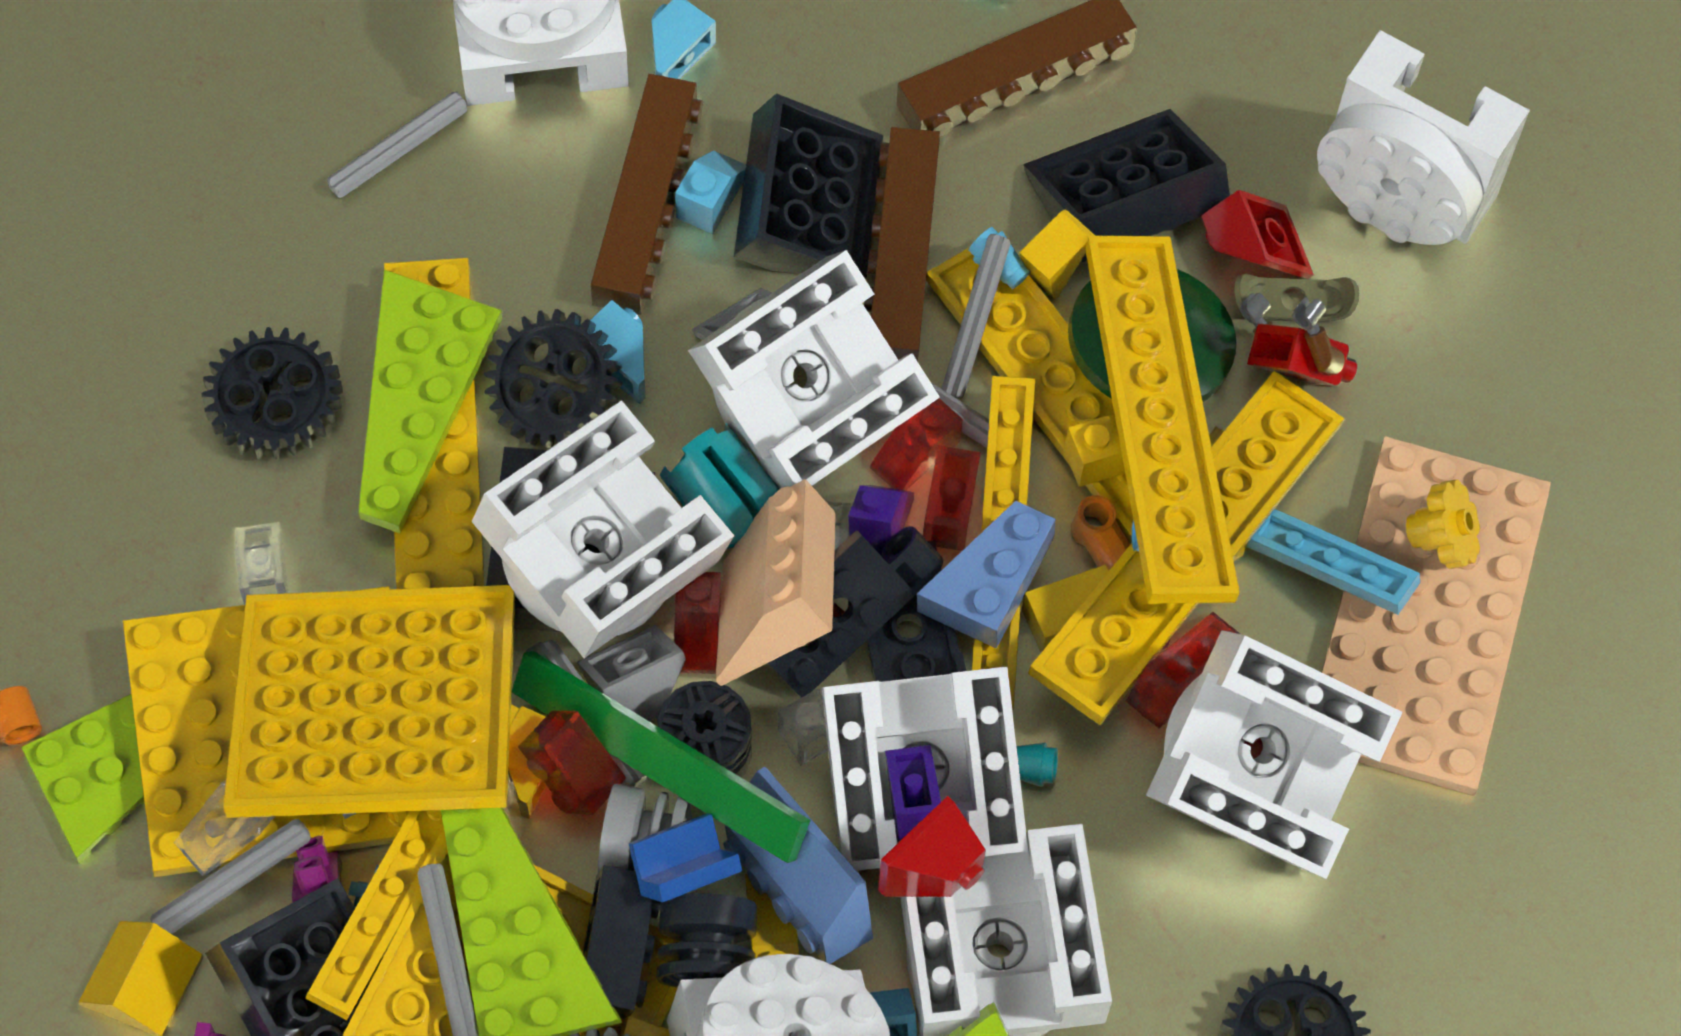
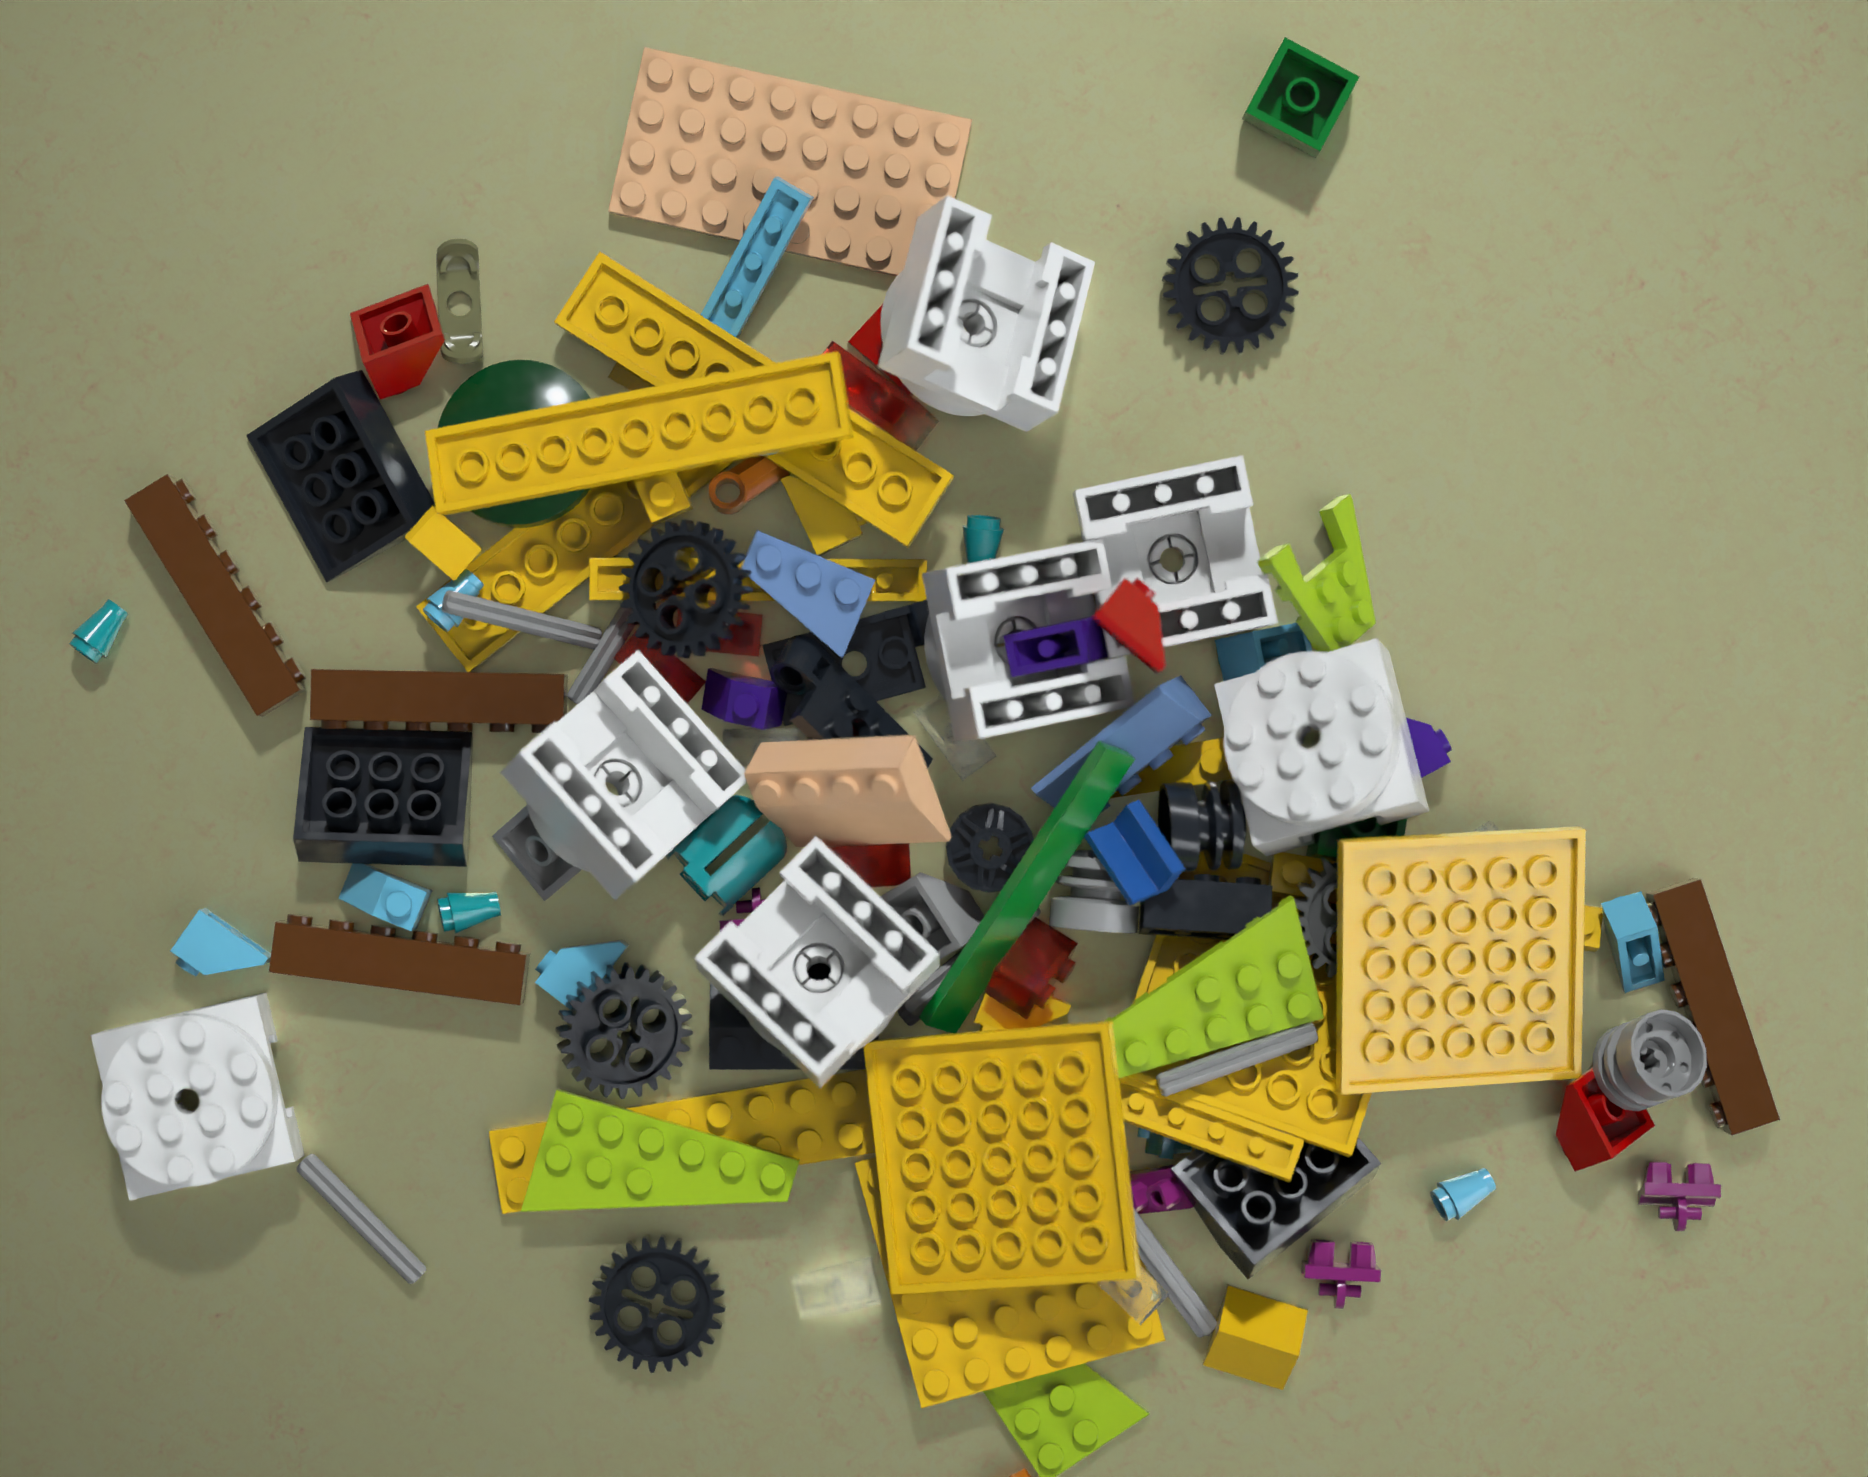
camera: 90 degrees left, 25 degrees up
torso [1240,293,1357,386] -> none
white piece [1317,30,1530,245] -> none
yellow plant [1406,479,1480,569] -> none
none -> teal cone [437,891,501,934]
none -> black gear [619,519,753,658]

